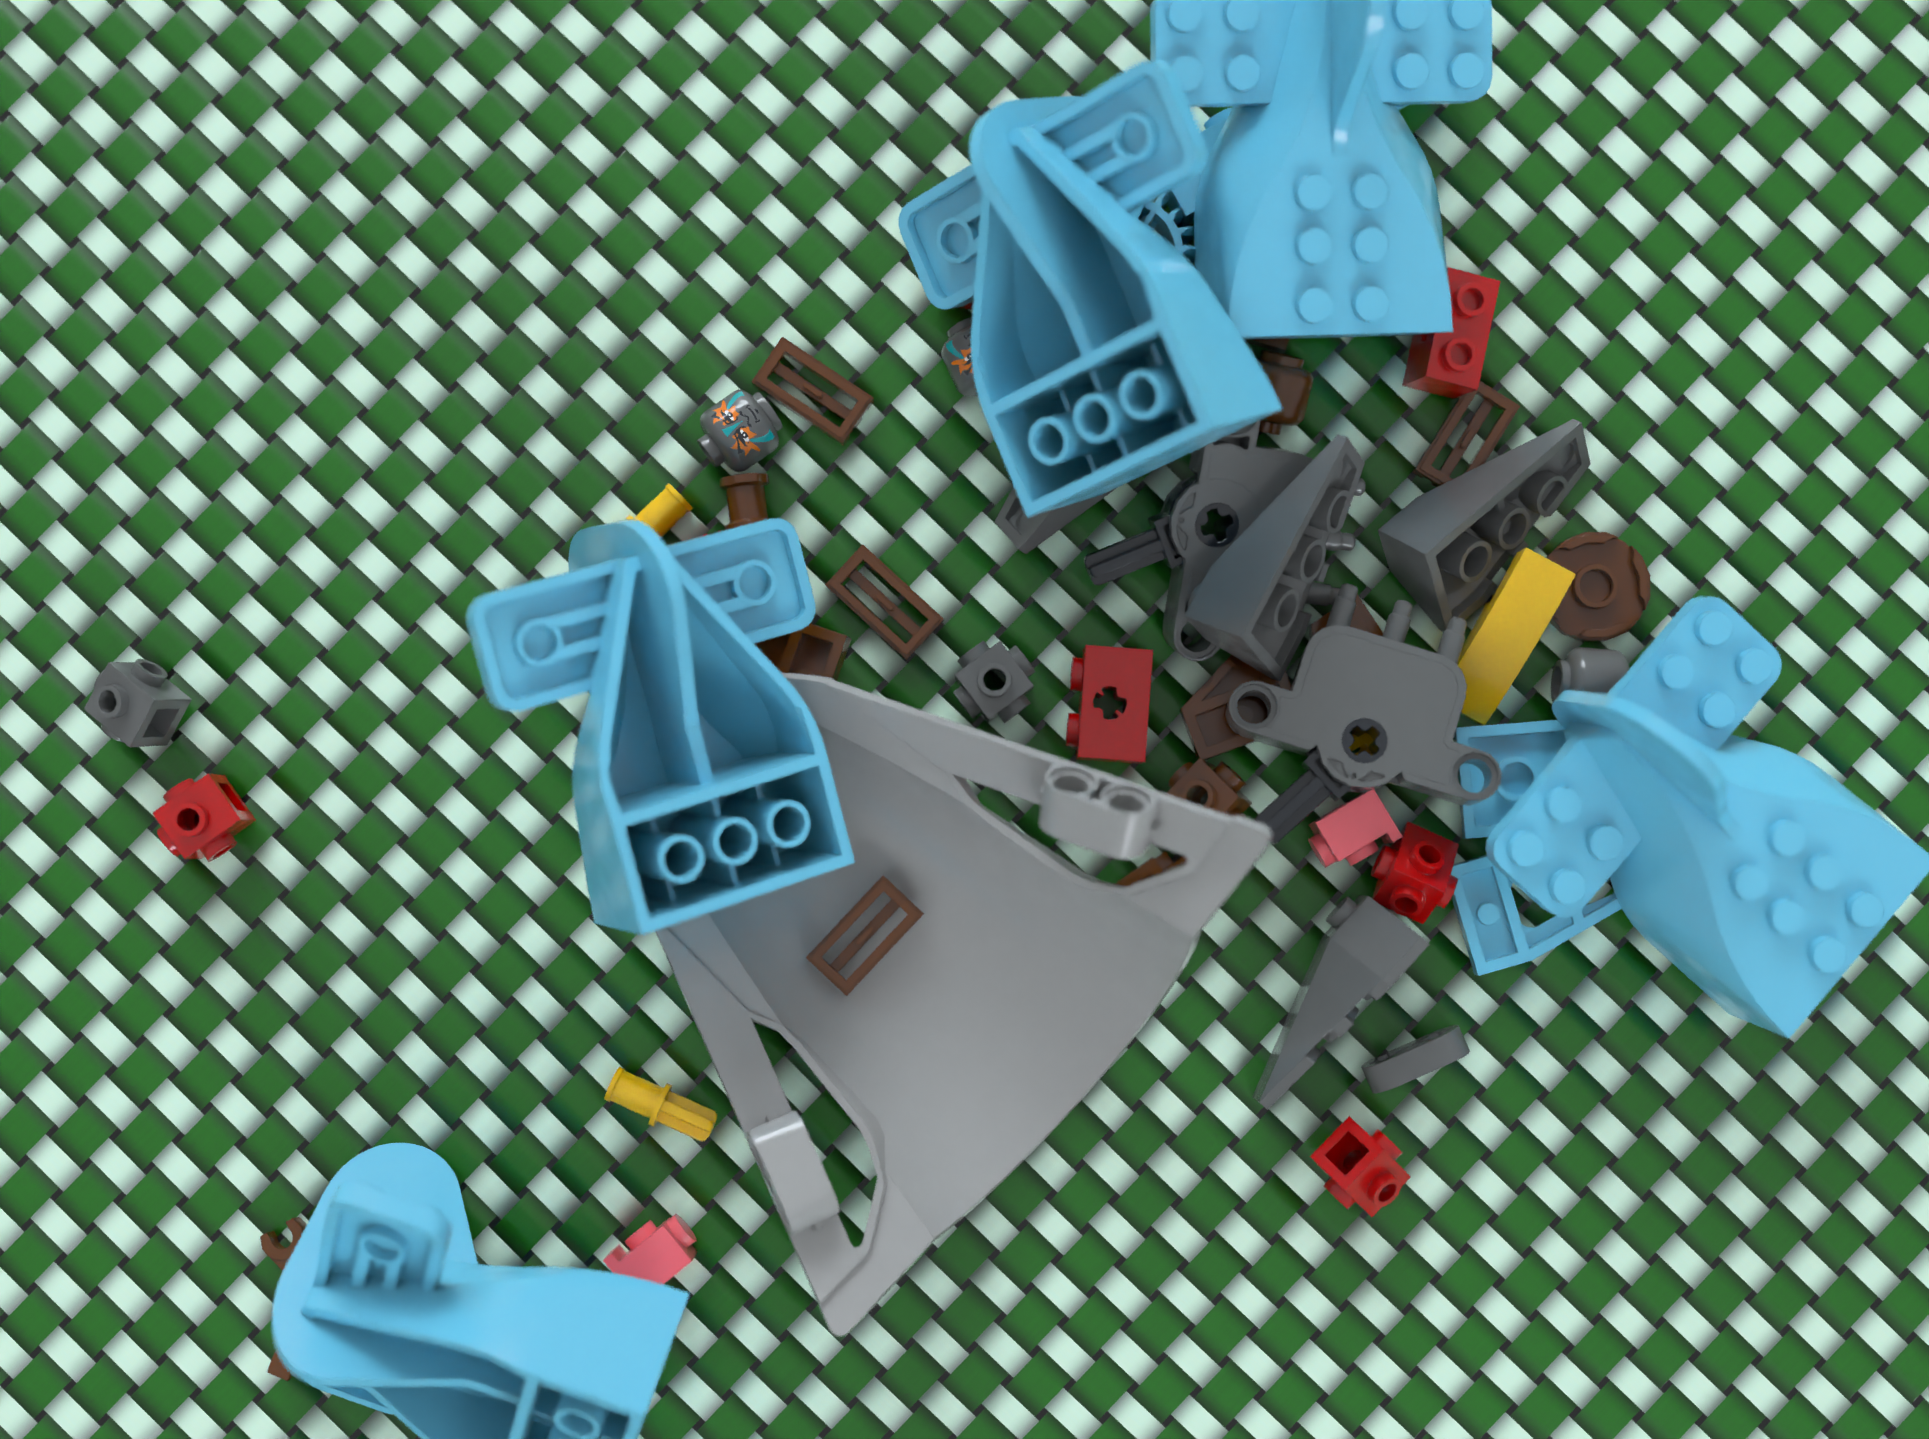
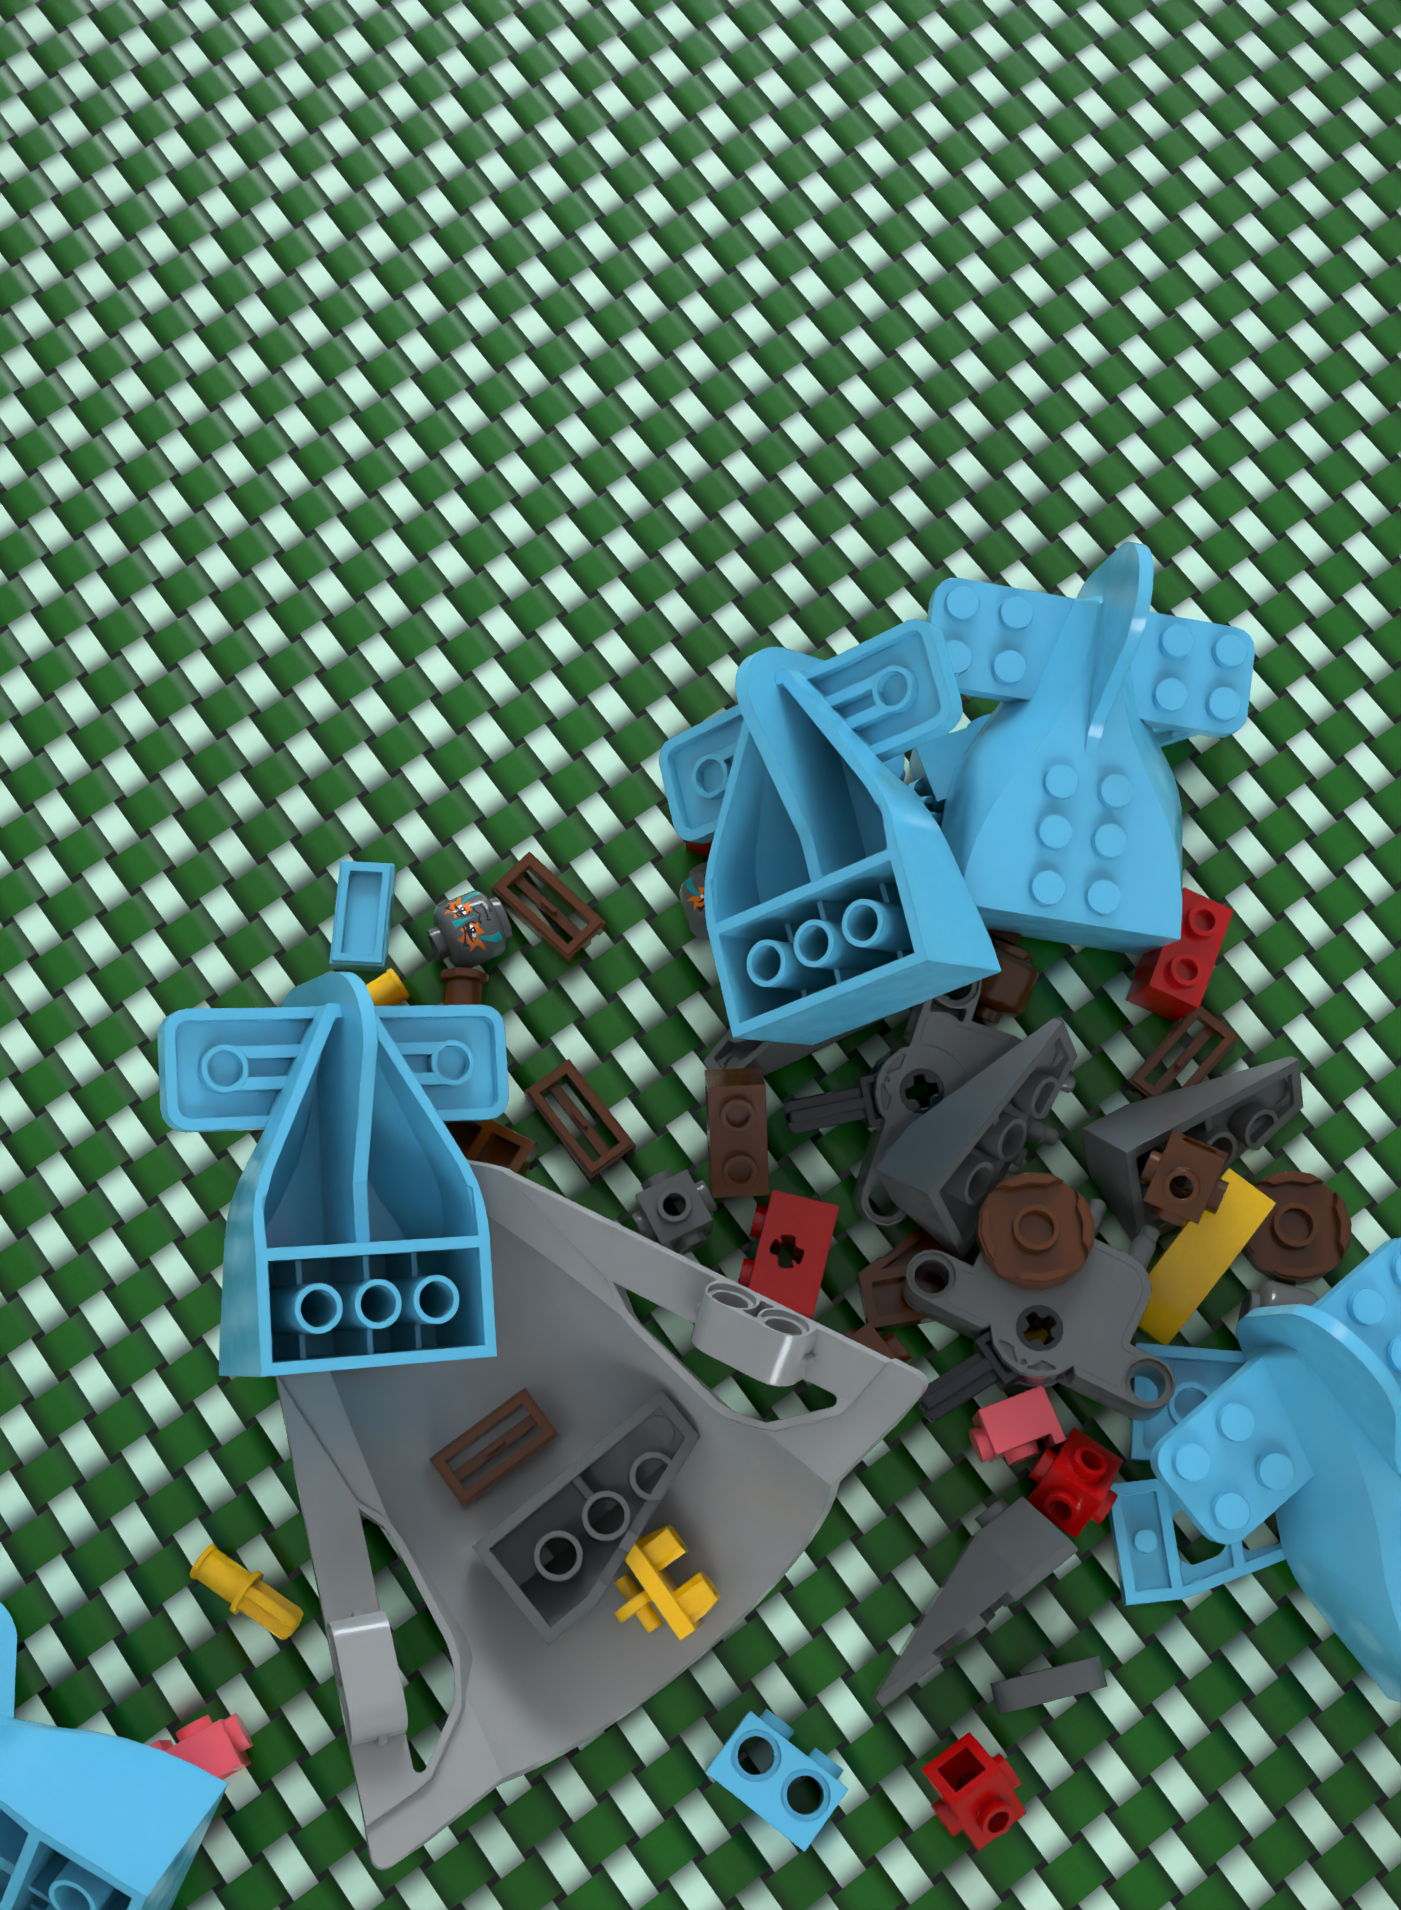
camera: 10 degrees right, 15 degrees down
none -> medium azure tile [329,861,396,972]
none -> dark grey wedge [472,1390,700,1646]
none -> yellow hips [614,1524,721,1641]
none -> reddish brown brick [705,1067,769,1198]
none -> medium azure brick [705,1709,849,1852]
none -> reddish brown tile [976,1172,1095,1290]
none -> reddish brown brick [1139,1131,1229,1227]

